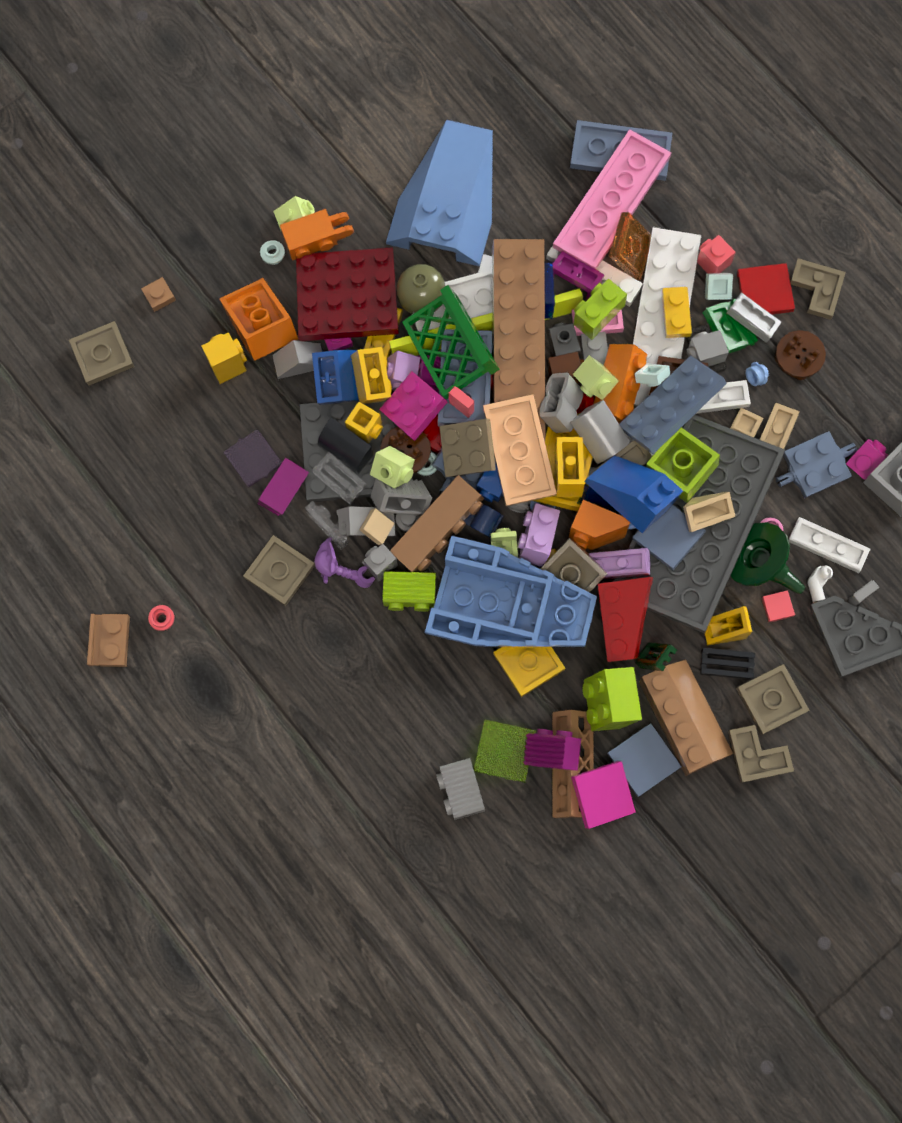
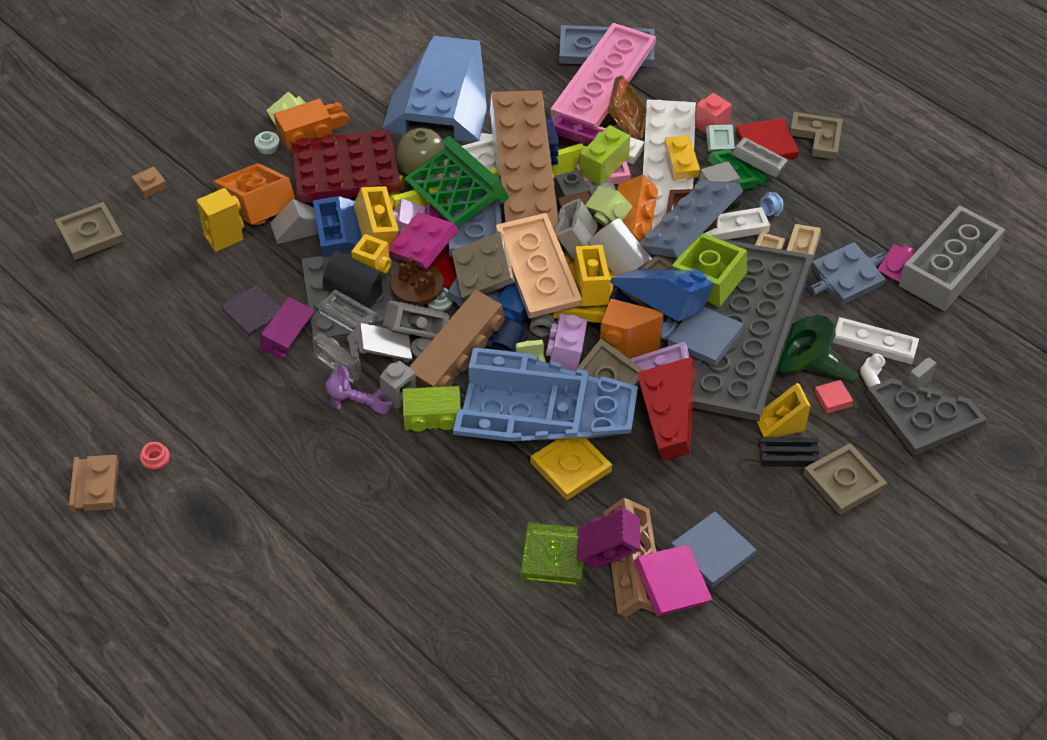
camera: 10 degrees left, 25 degrees down
dark tan plate [243,535,315,606] -> none
tan tile [359,508,394,545] -> none
yellowish green brick [370,446,415,489] -> none
light grey brick [436,758,485,820] -> none
coral tile [449,386,474,418] -> none
lime brick [583,667,642,731] -> none
light aqua plate [635,364,670,387] -> none
dark green tile [635,642,677,671] -> none
medium nougat slope [639,660,733,776] -> none
tan slope [683,492,735,532] -> none
dark tan plate [728,725,794,783] -> none
reddish brown plate [774,330,826,380] -> none

